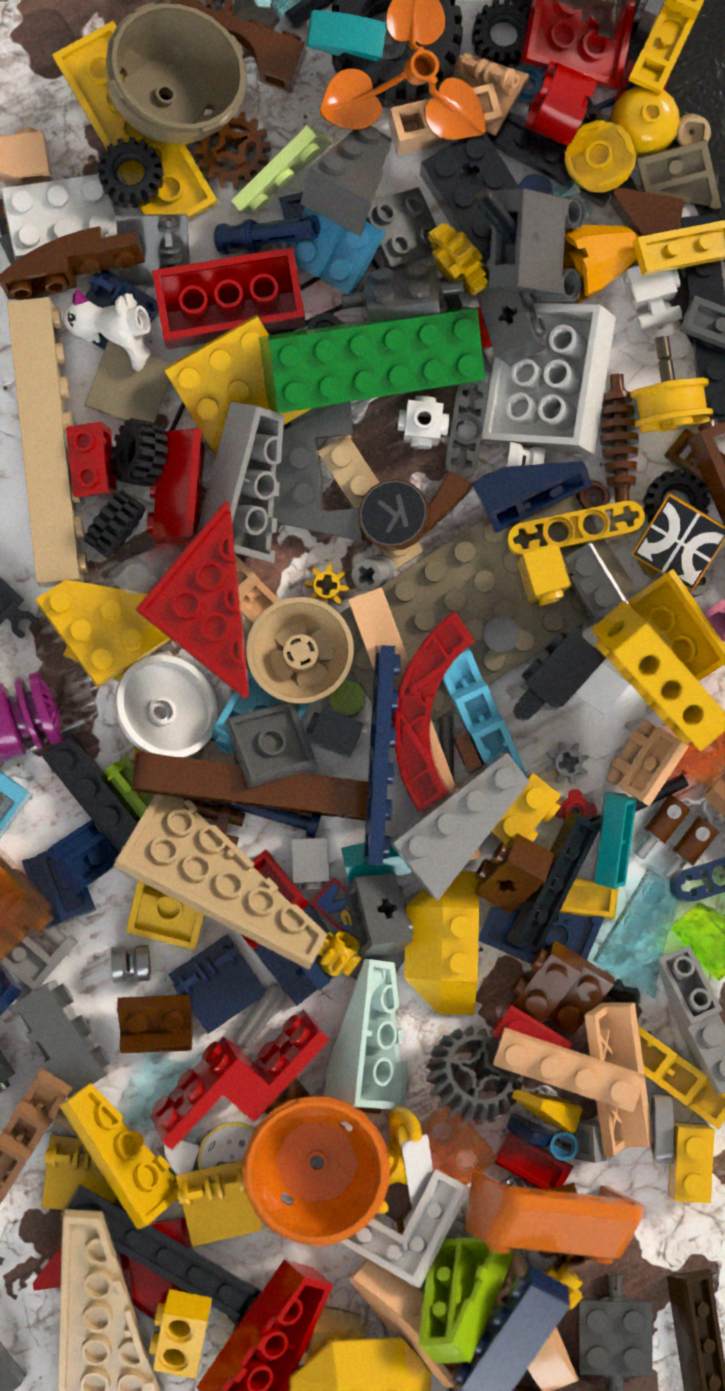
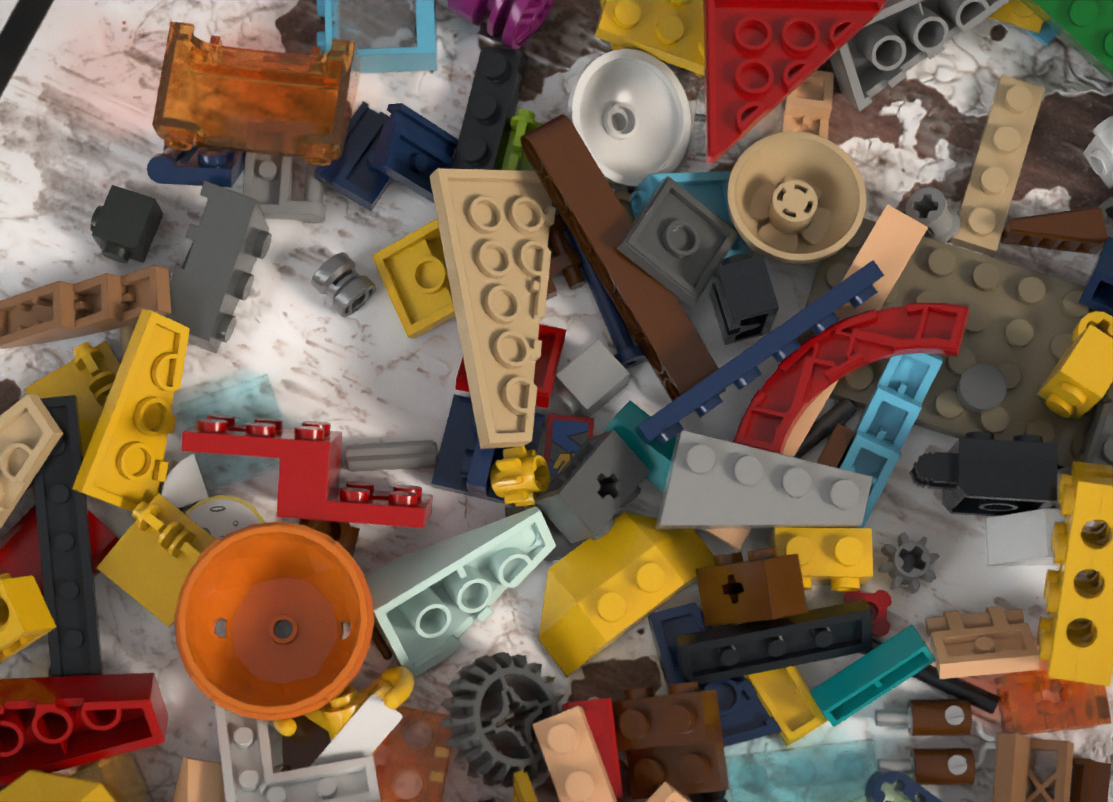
camera: 60 degrees right, 10 degrees down
reddish brown bracket [117,995,193,1054] -> none
dark blue hinge [168,934,266,1034] -> none
dark grey wing [273,402,364,541] -> none
yellow gear [305,564,349,606] -> none
lime tile [329,680,365,716] -> none
black tile [358,479,430,551] -> none

